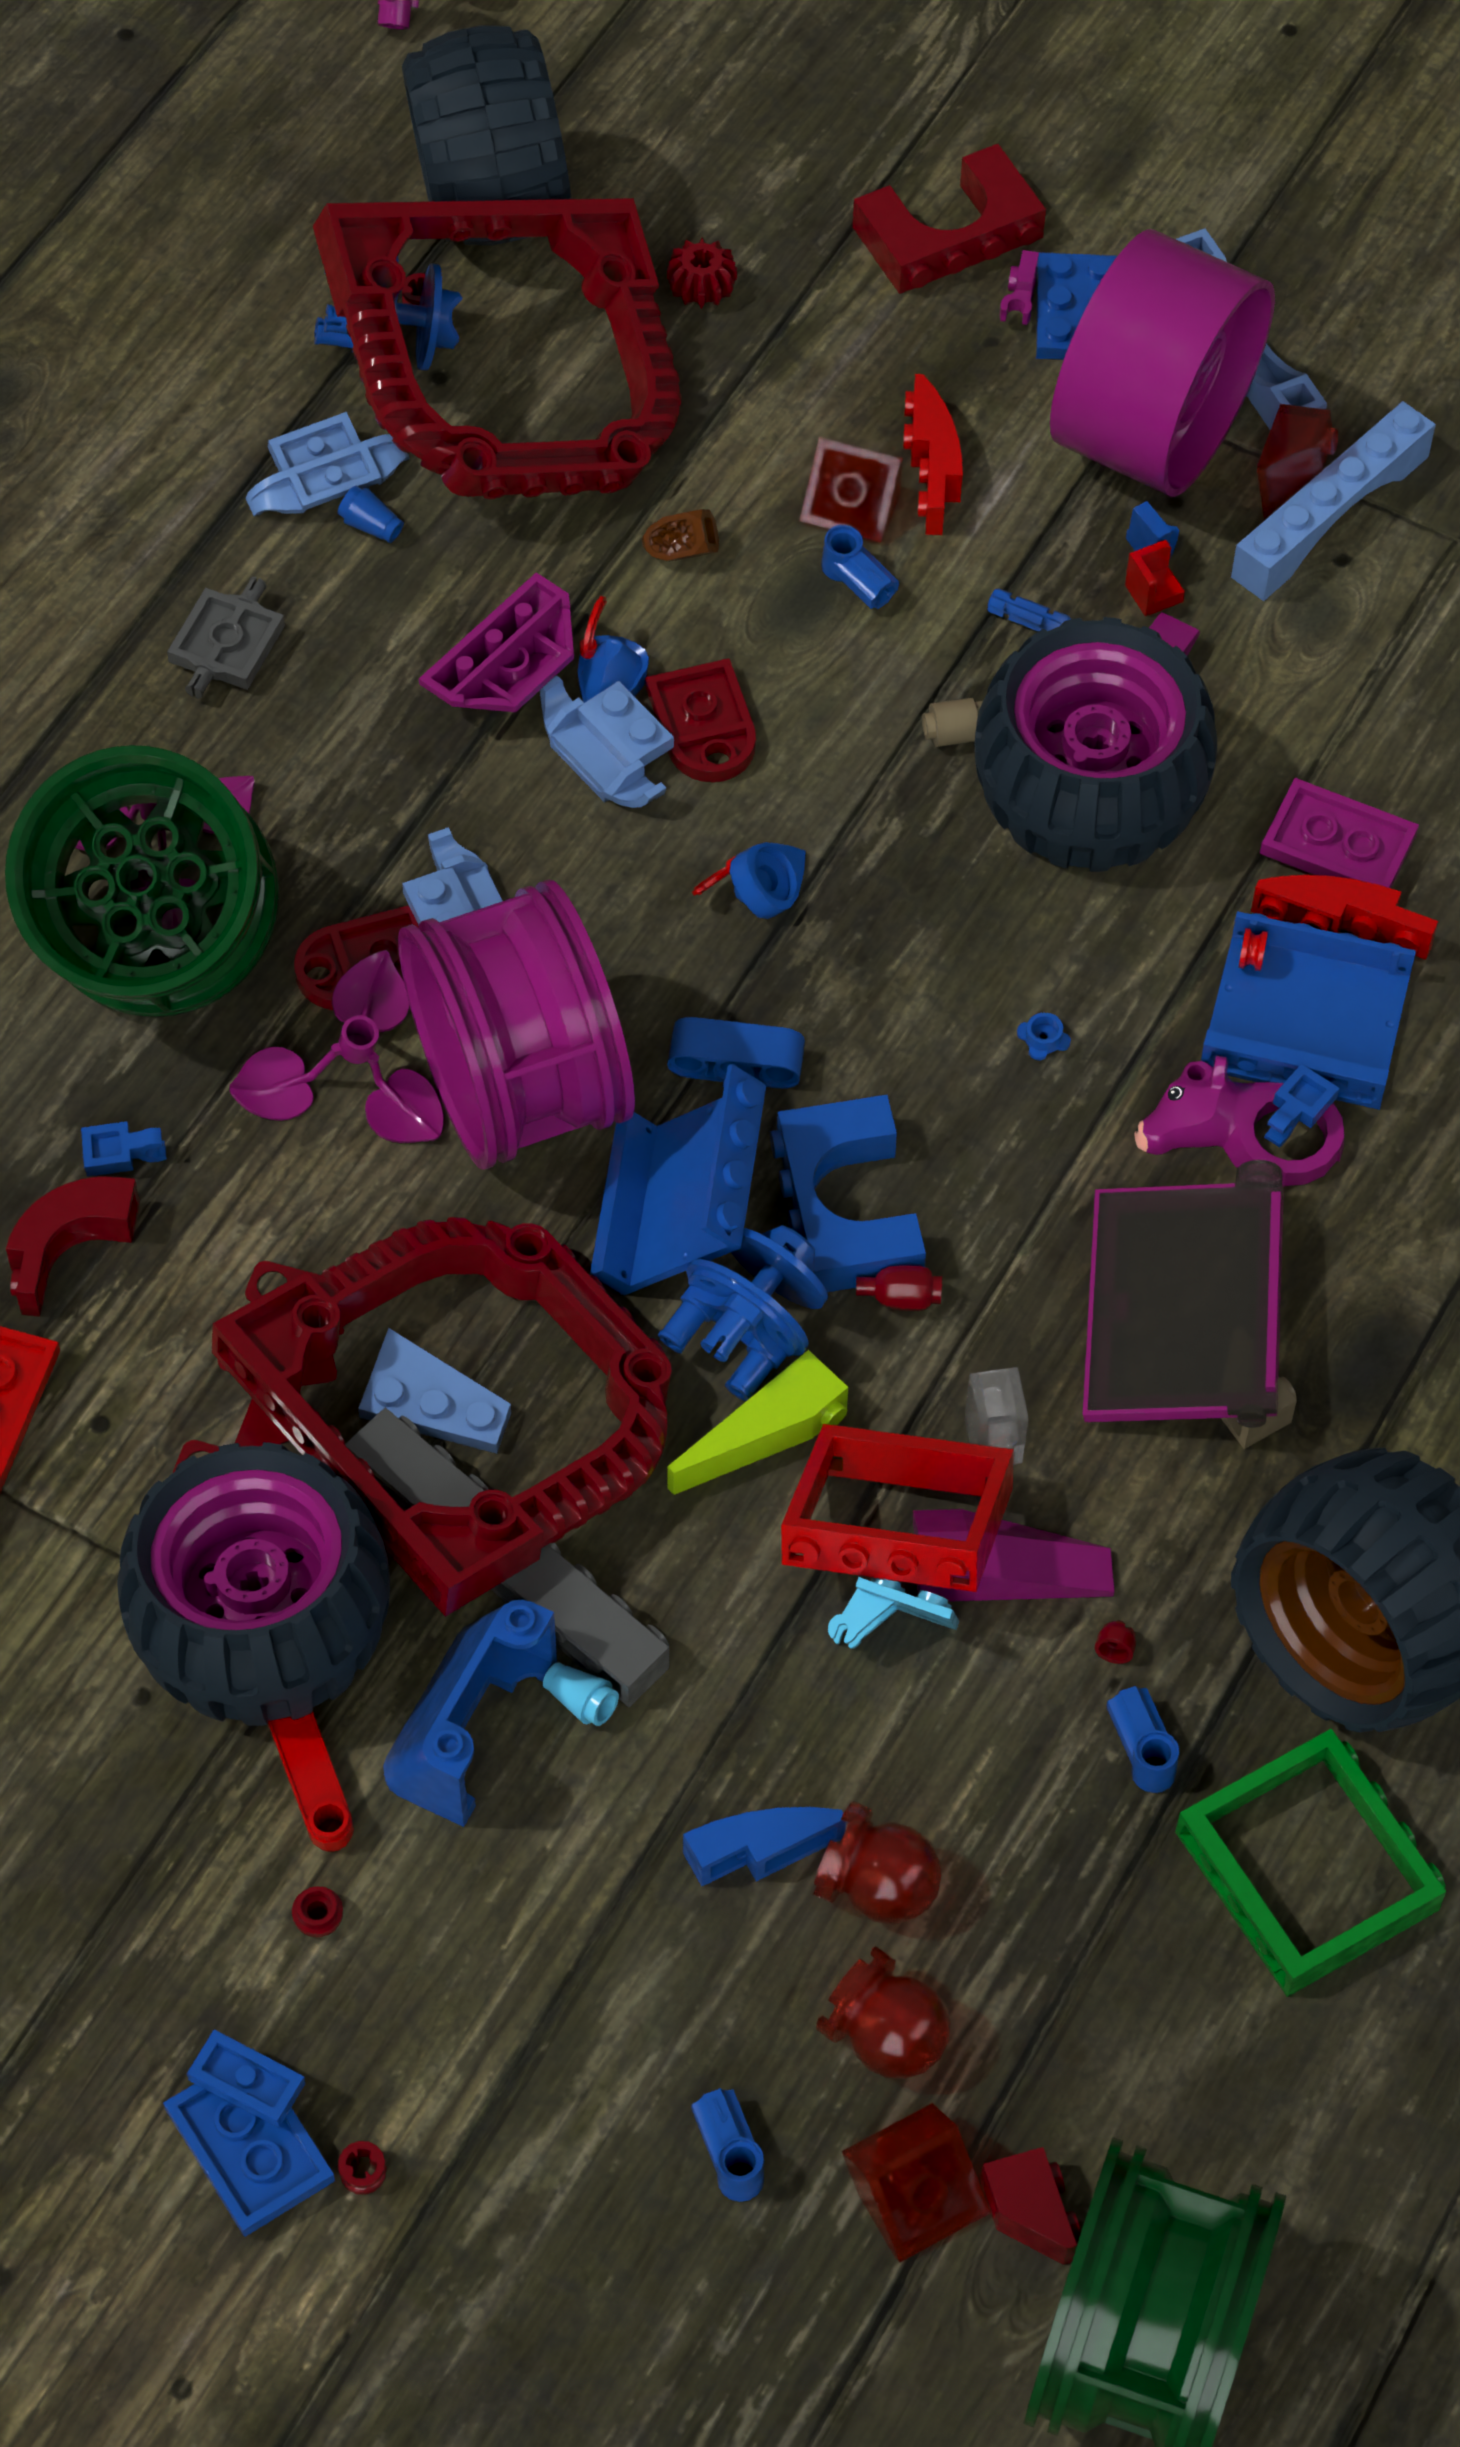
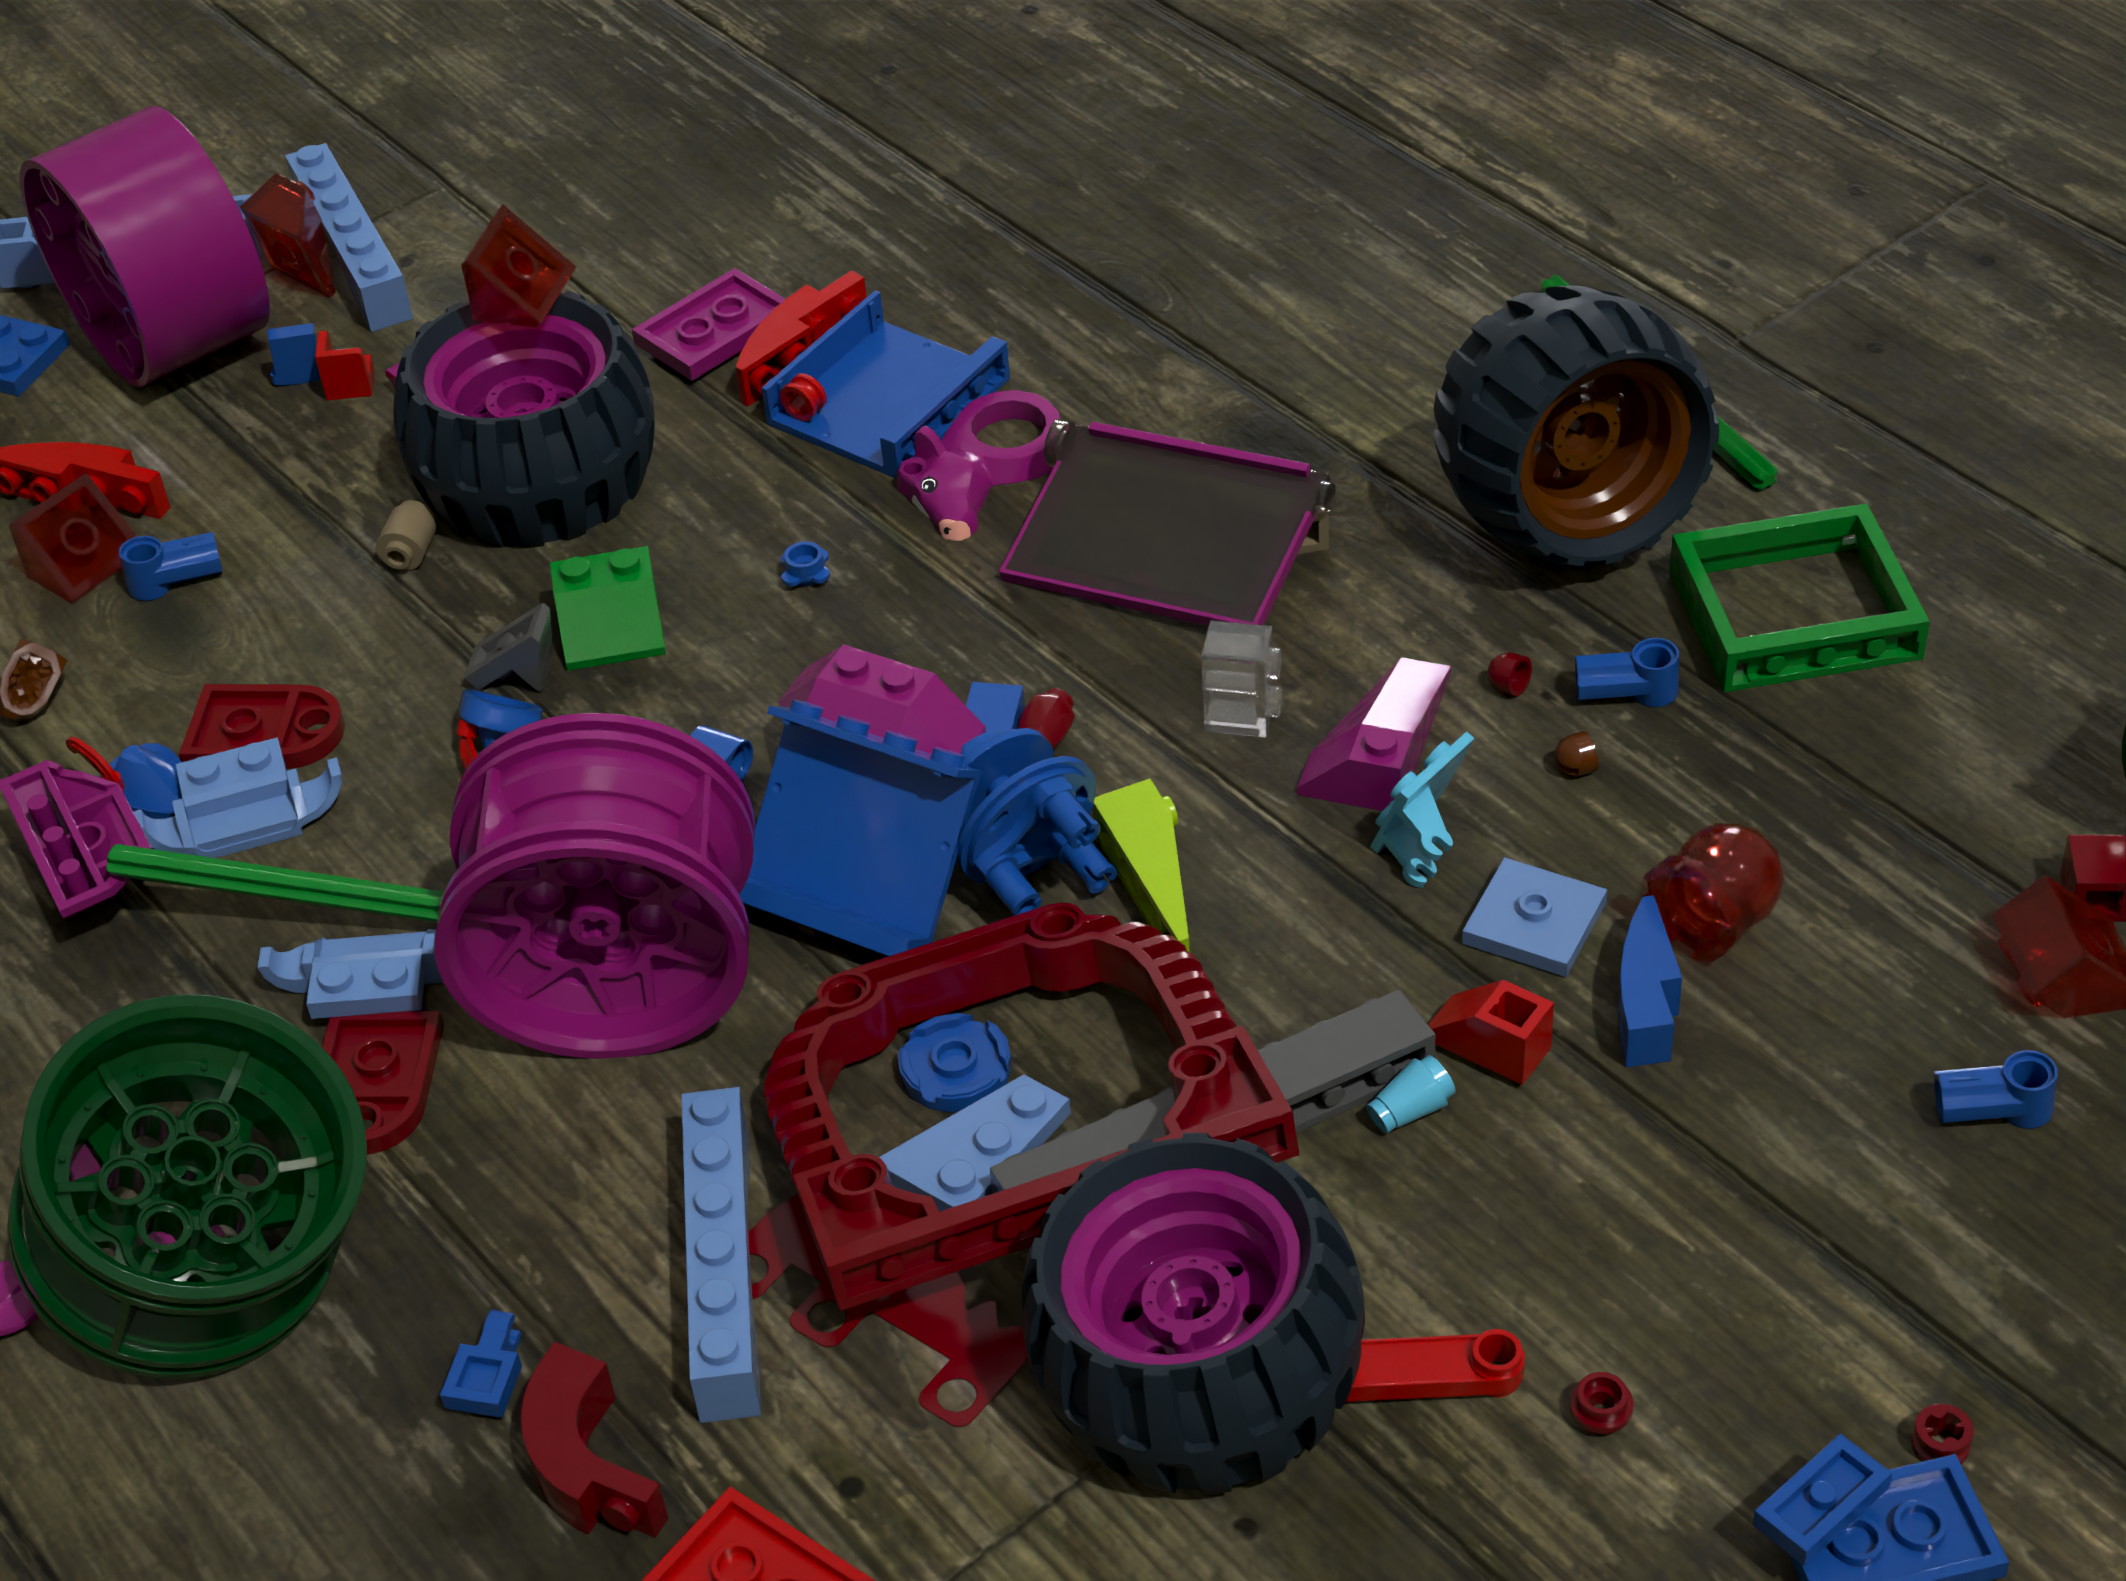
camera: 65 degrees left, 15 degrees down
magenta plant [229,950,443,1143] -> none
blue windscreen [383,1600,557,1827] -> none
red window [781,1424,1014,1592] -> none
clear red tile [816,1946,951,2079] -> none
blue axle [987,588,1071,632] -> none
blue plate [1264,1064,1340,1148] -> none
none -> green axle [107,844,444,923]
none -> clear red slope [461,204,576,328]
none -> dark grey slope [464,603,553,692]
none -> green slope [550,546,666,671]
none -> medium blue arch [682,1087,762,1423]
none -> magenta wedge [778,644,986,754]
none -> blue tile [898,1013,1012,1112]
none -> red slope [1428,980,1554,1085]
none -> medium blue plate [1462,857,1608,977]
none -> reddish brown hinge [1555,730,1599,776]

